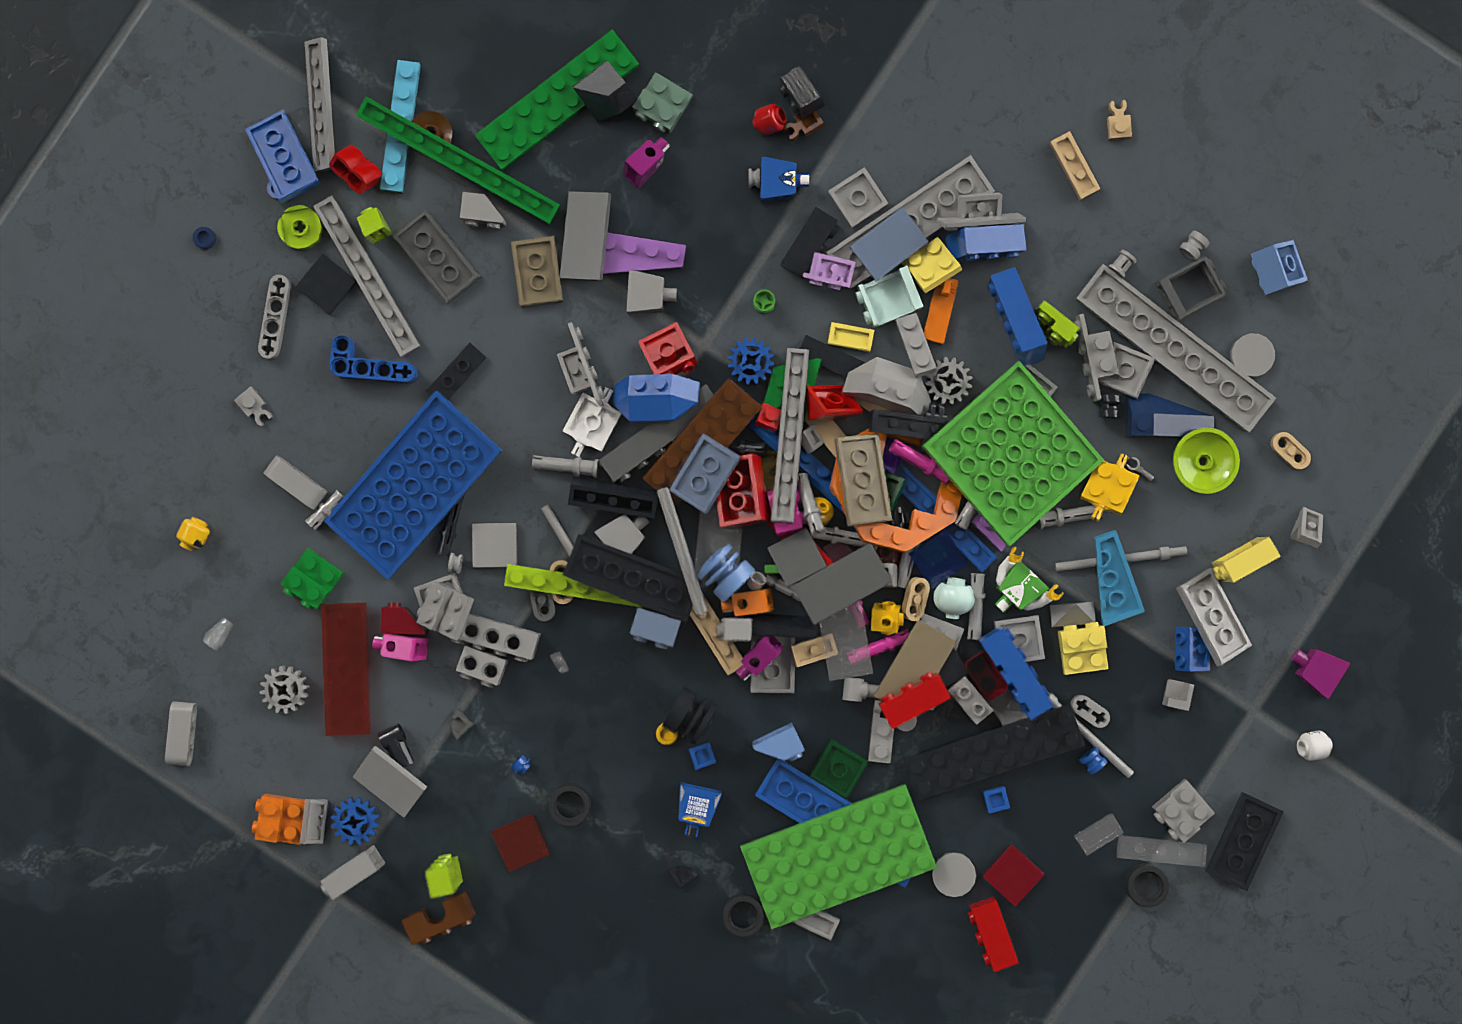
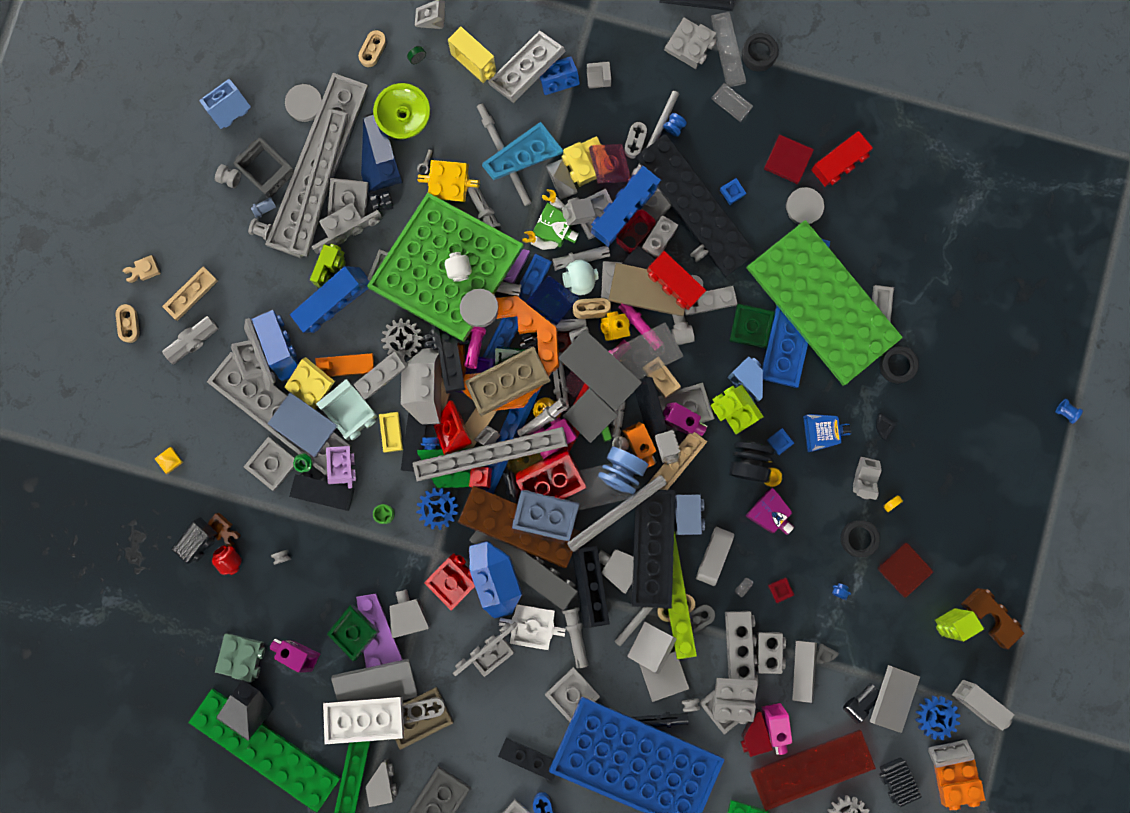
camera: 110 degrees left, 5 degrees down
blue torso [760,157,809,202] -> none
none -> tan plate [116,304,140,343]
none -> yellow tile [155,447,183,474]
none -> light grey piece [162,316,219,365]
none -> sand blue pin [251,197,276,218]
none -> light grey tile [289,108,349,257]
none -> green plate [293,453,313,473]
none -> white plate [323,697,404,744]
none -> dark green tile [327,605,380,661]
none -> light grey beam [403,697,446,724]
none -> tile [407,46,426,65]
none -> blue plate [421,437,440,450]
none -> white head [445,252,472,282]
none -> light grey tile [460,289,499,327]
none -> light grey plate [545,667,600,722]
none -> light grey brick [562,197,595,226]
none -> clear pink tile [589,144,631,183]
none -> light grey tile [627,622,677,674]
none -> light grey bush [690,244,709,262]
none -> light grey beam [696,527,734,586]
none -> lime plate [710,385,763,434]
none -> magenta torso [745,488,795,535]
none -> dark red tile [768,577,794,603]
none -> light grey tile [793,641,817,703]
none -> light grey brick [853,457,882,500]
none -> black brick [879,757,922,807]
none -> yellow tile [883,495,903,512]

